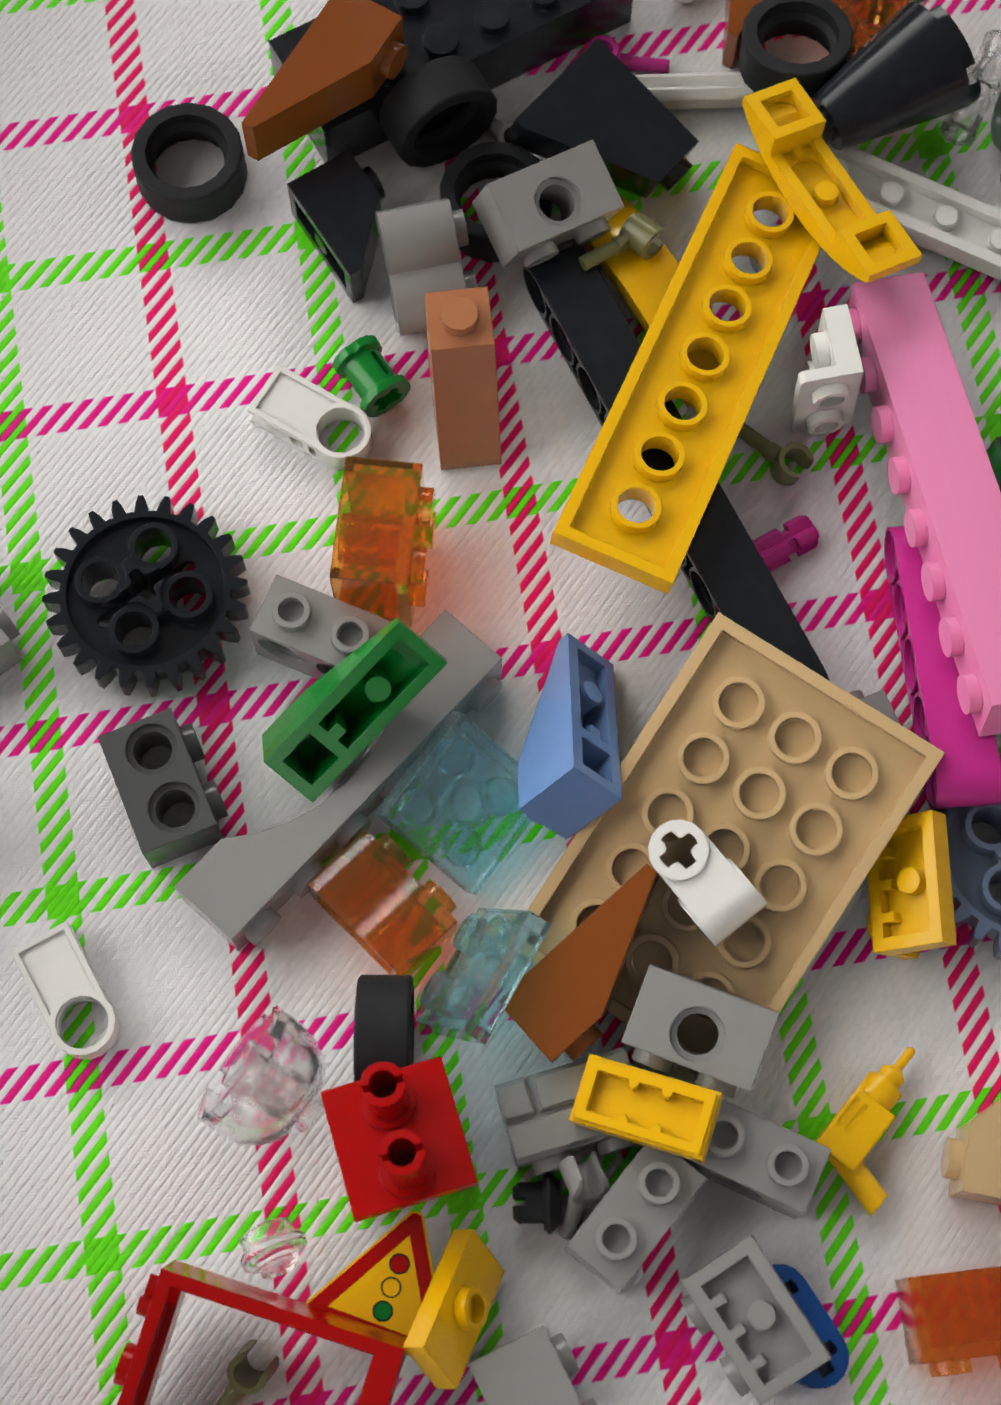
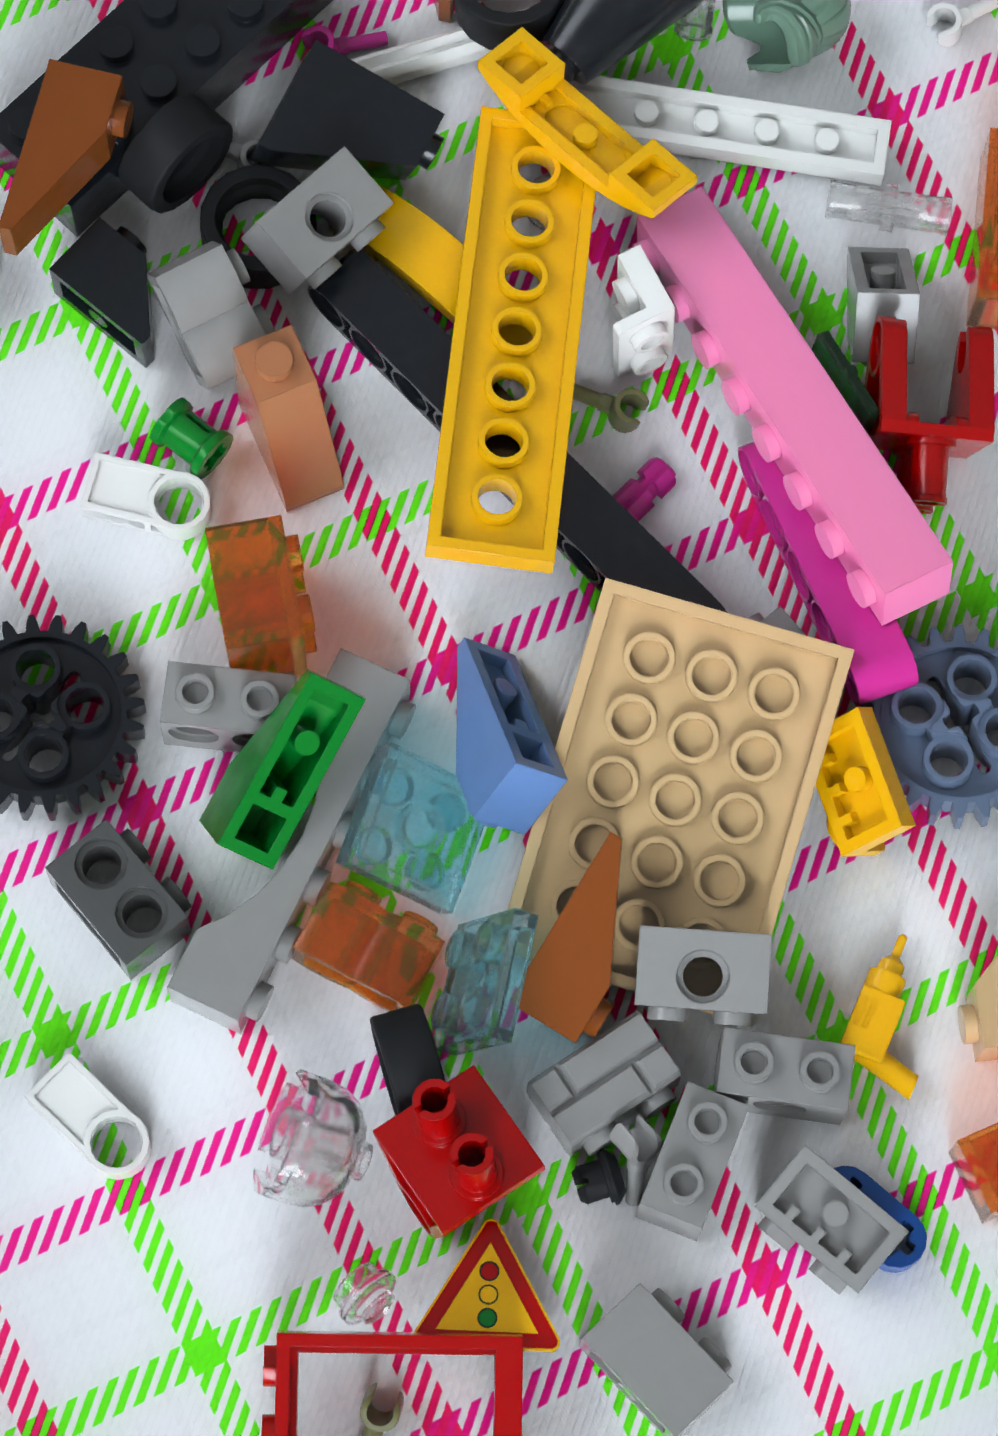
camera: 20 degrees left, 0 degrees up
yellow plate [403,1229,505,1389] -> none
yellow plate [569,1054,724,1164] -> none
olive hand [578,212,664,271] -> none
white piece [648,819,768,947] -> none

